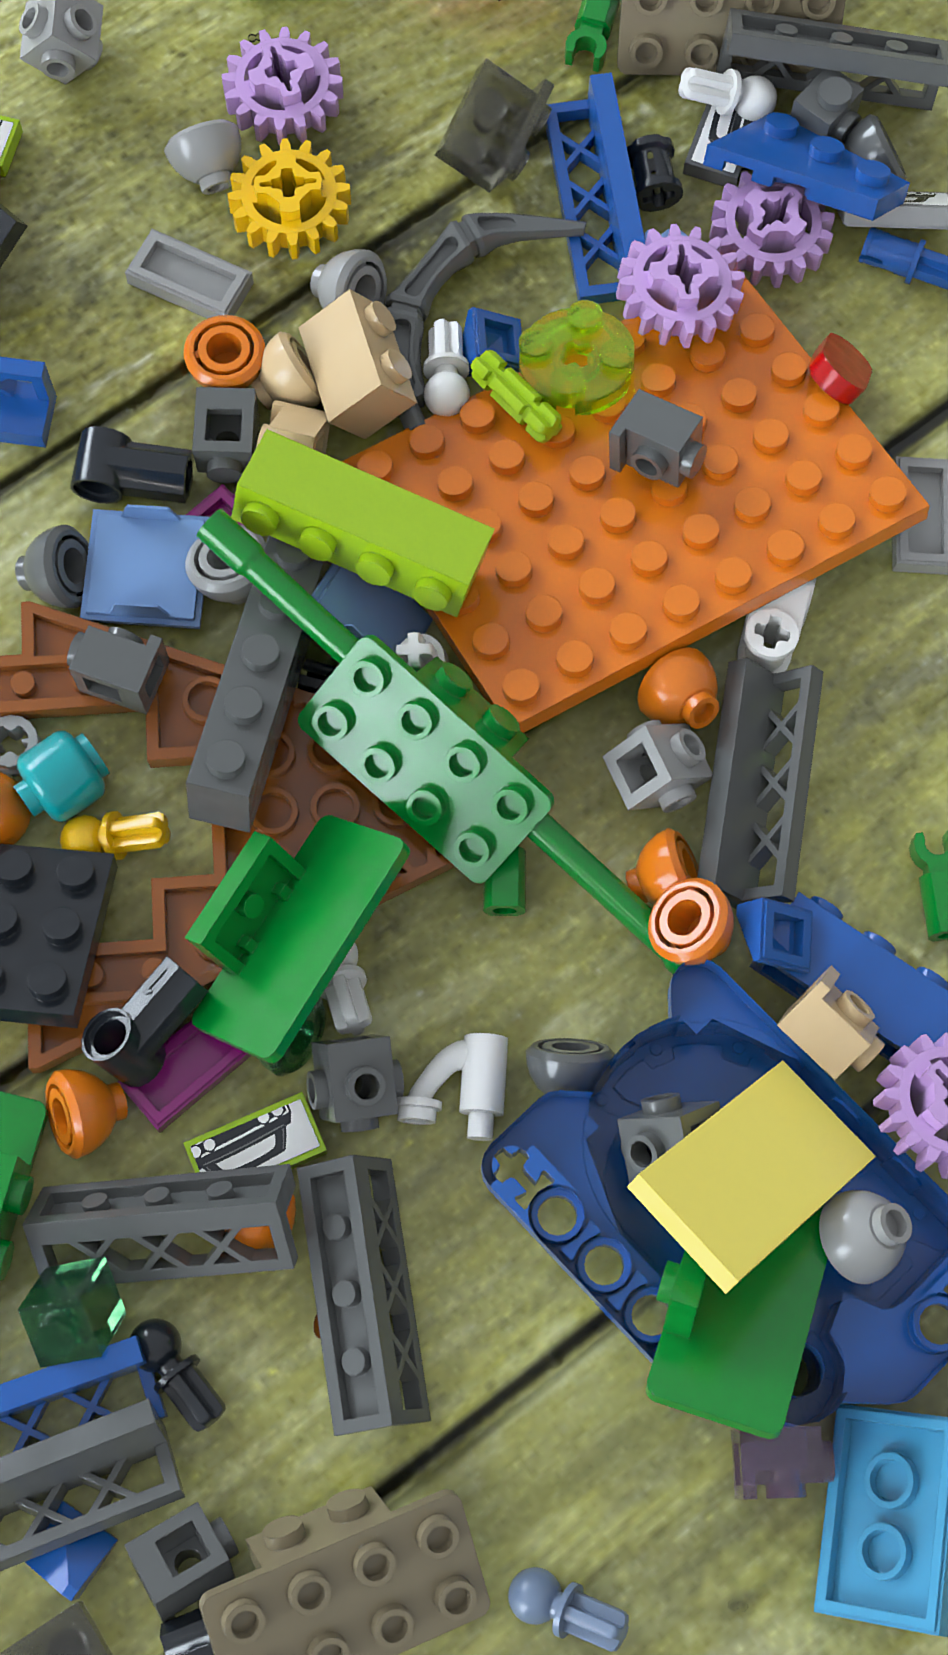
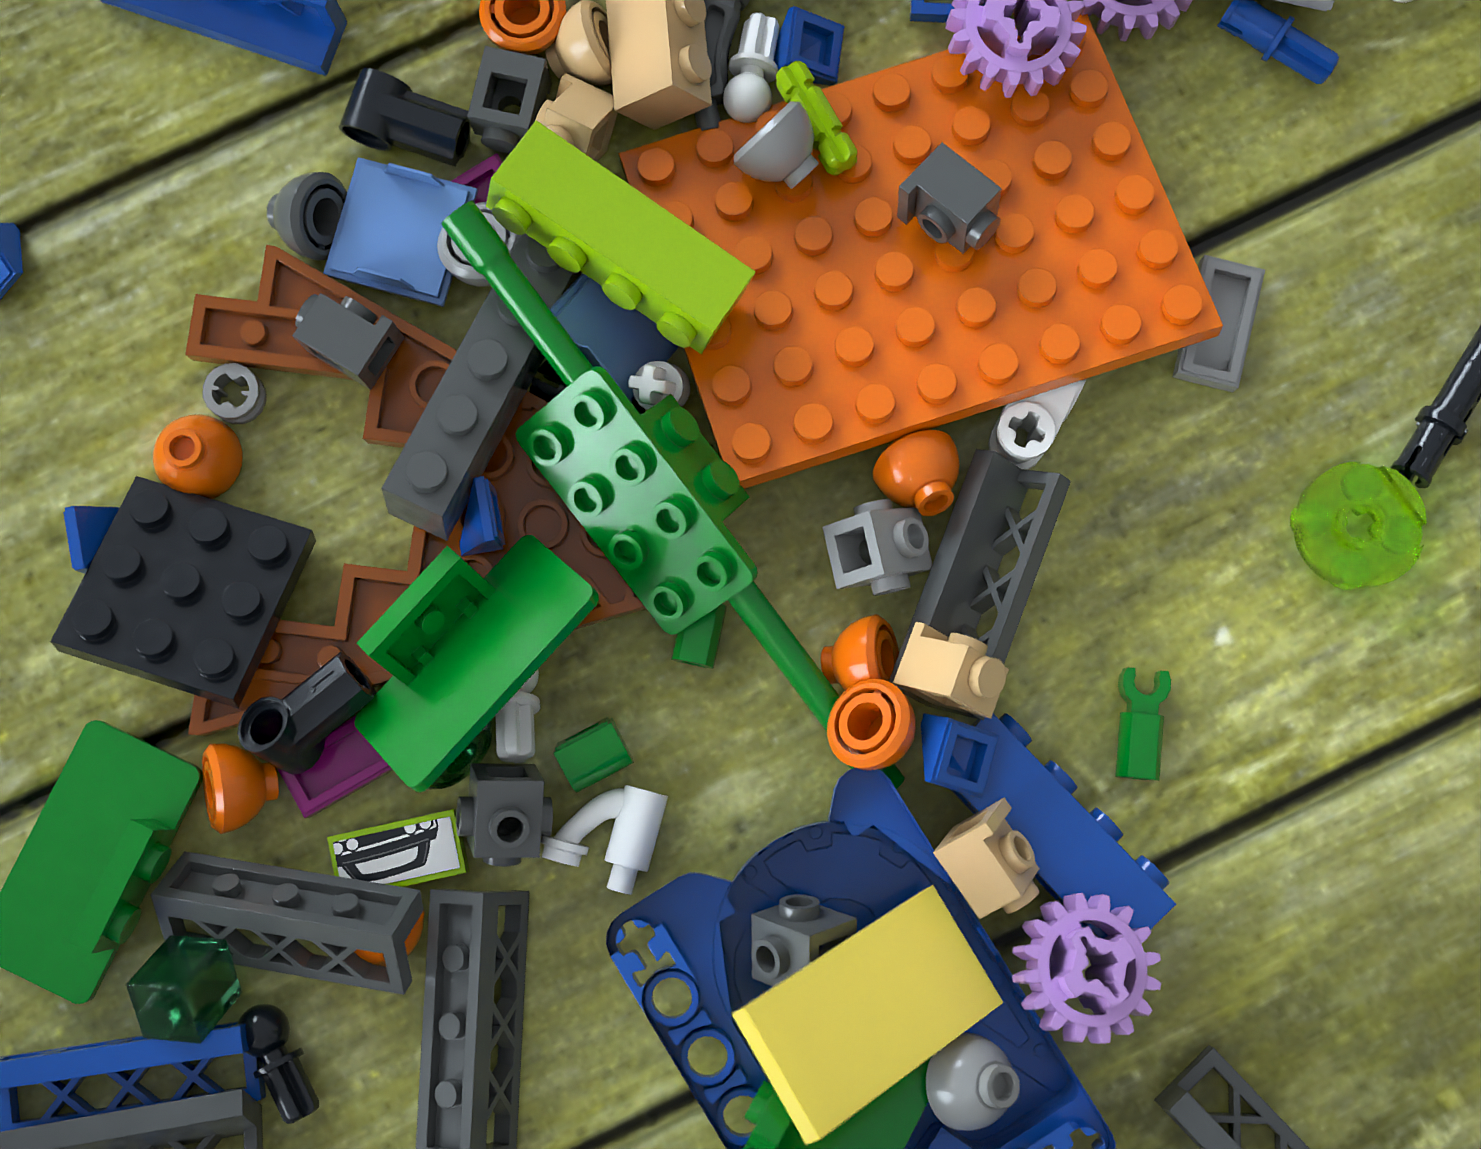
camera: 15 degrees right, 10 degrees up
teal head [13,731,110,823] -> none
yellow axle [60,811,171,860] -> none
clear neon green plate [519,300,634,415] -> none
dark grey brick [526,1038,615,1098] -> none
red tile [809,333,872,404] -> none
none -> blue slope [459,476,506,556]
none -> green brick [553,717,634,793]
none -> light grey brick [734,101,819,189]
none -> tan brick [893,622,1009,718]

